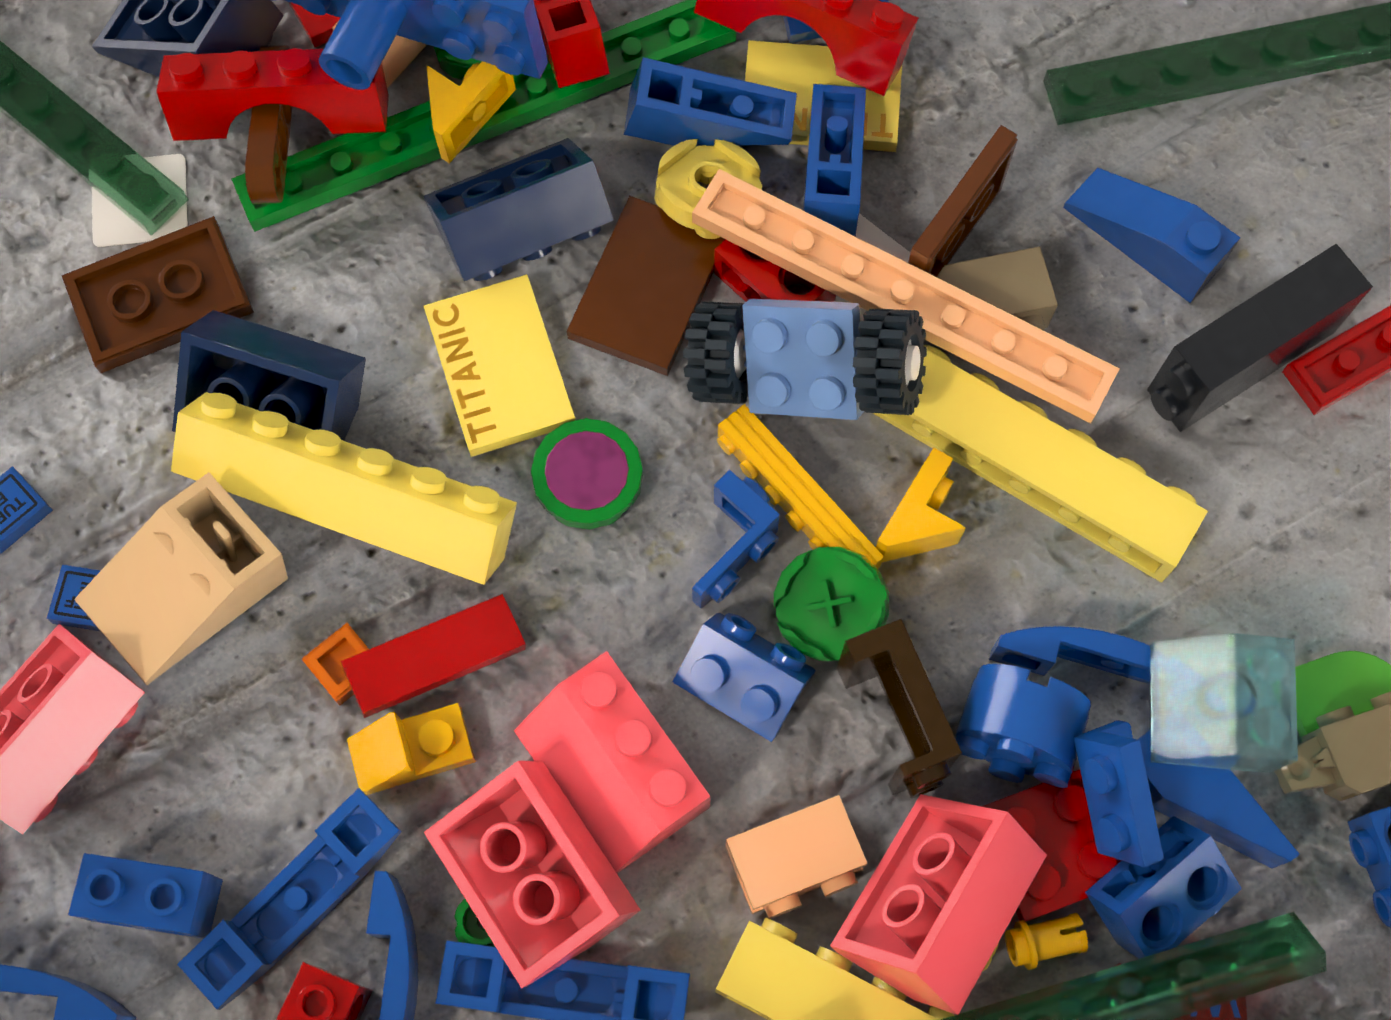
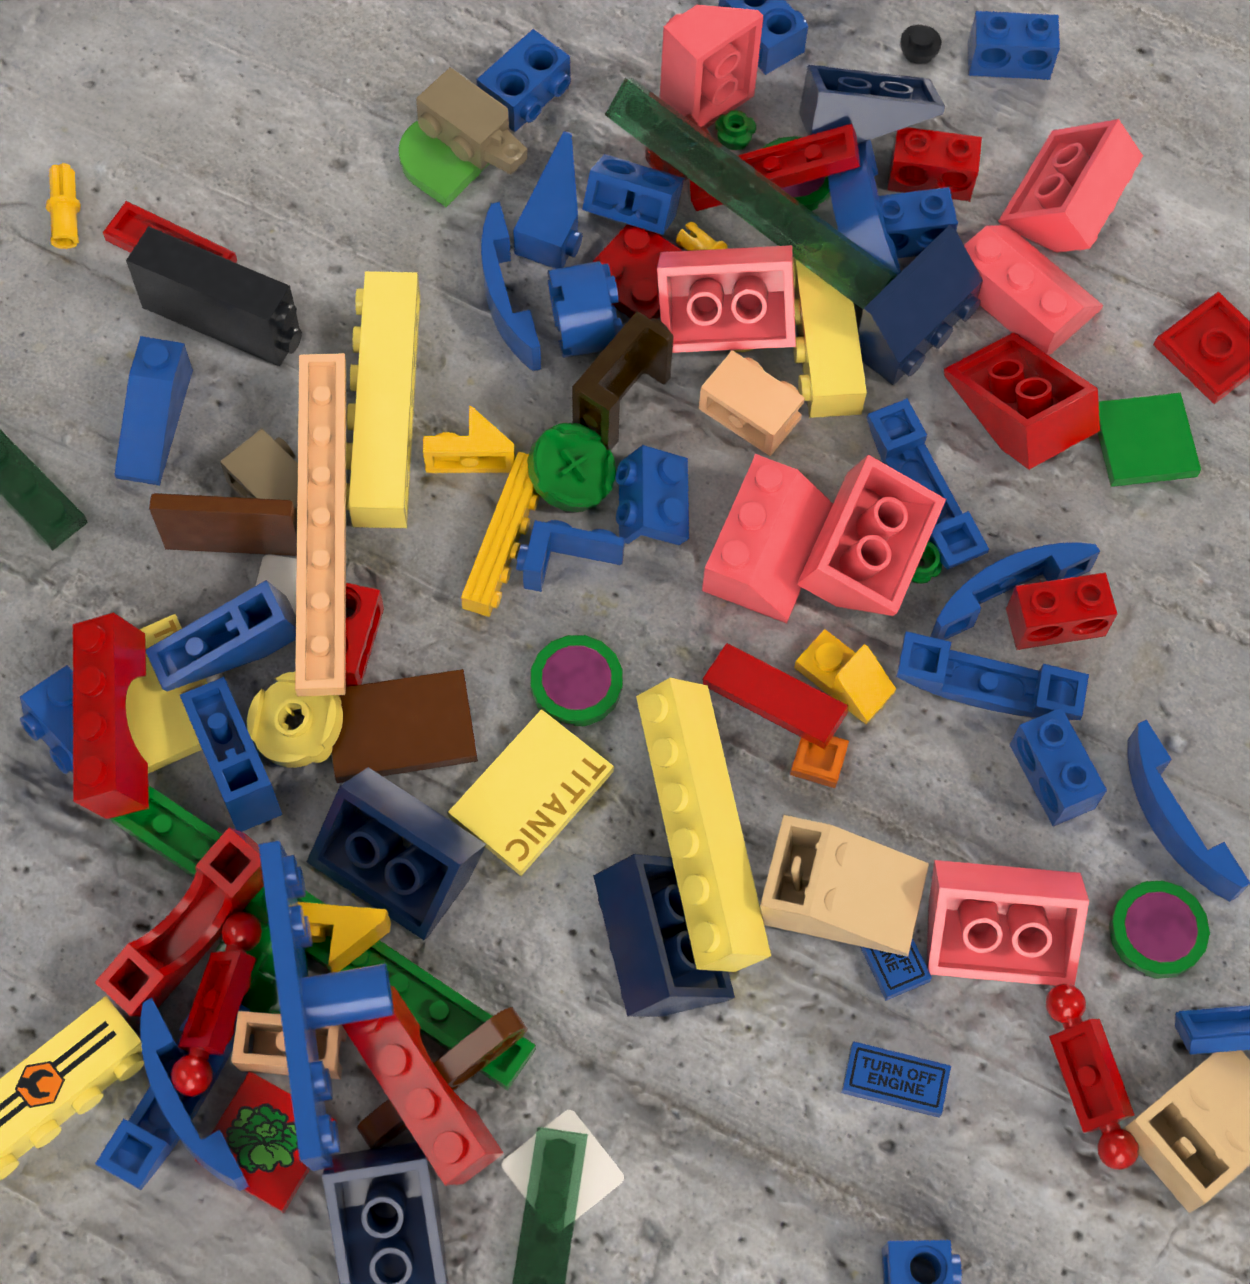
camera: 125 degrees left, 5 degrees down
reddish brown tile [61,216,254,373] -> none
plate [683,299,927,420] -> none
blue bracket [1074,720,1164,868] -> none
clear light blue slope [1150,633,1298,773] -> none

